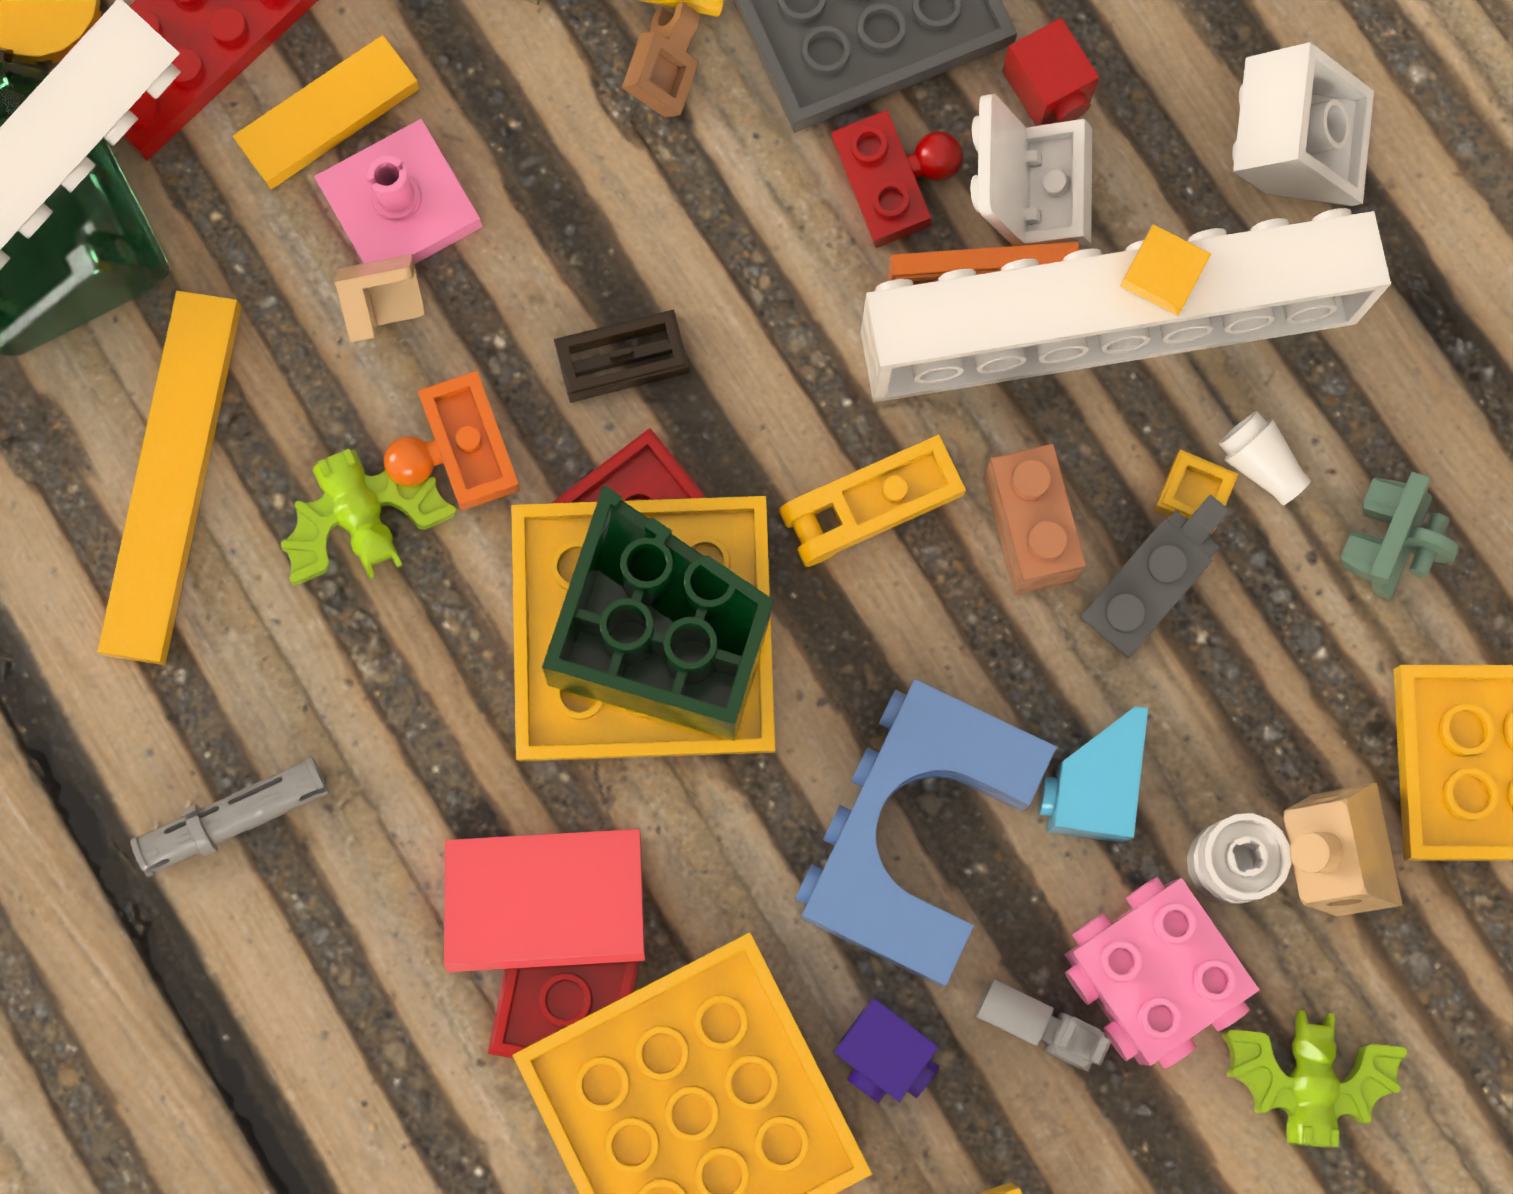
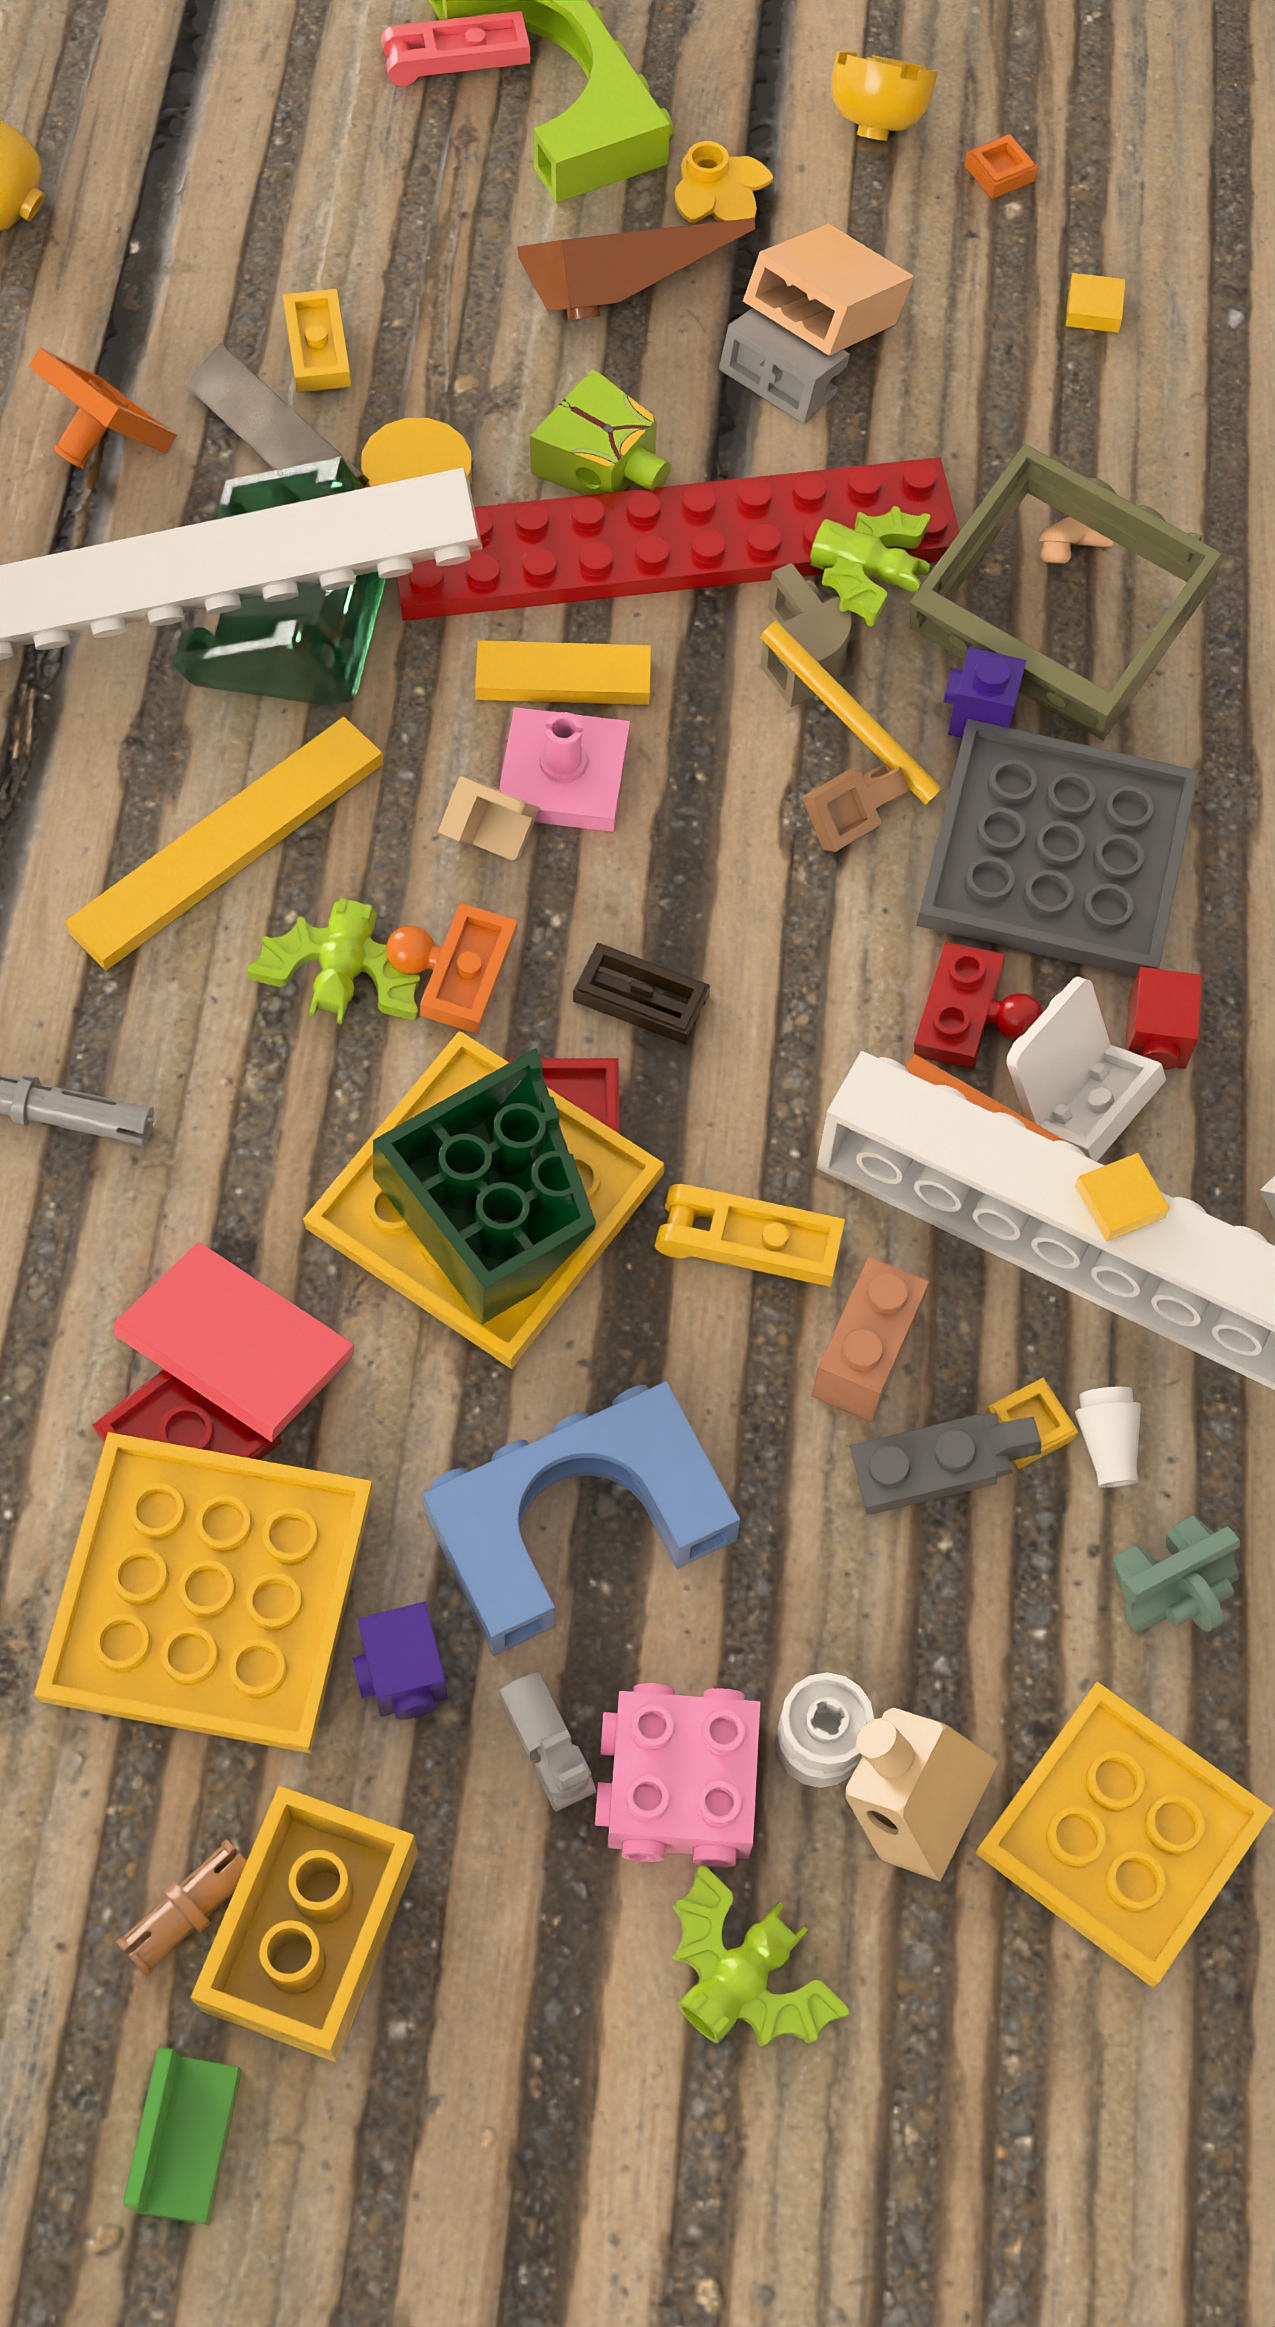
camera: 35 degrees right, 15 degrees down
medium azure slope [1038,706,1148,843] -> none

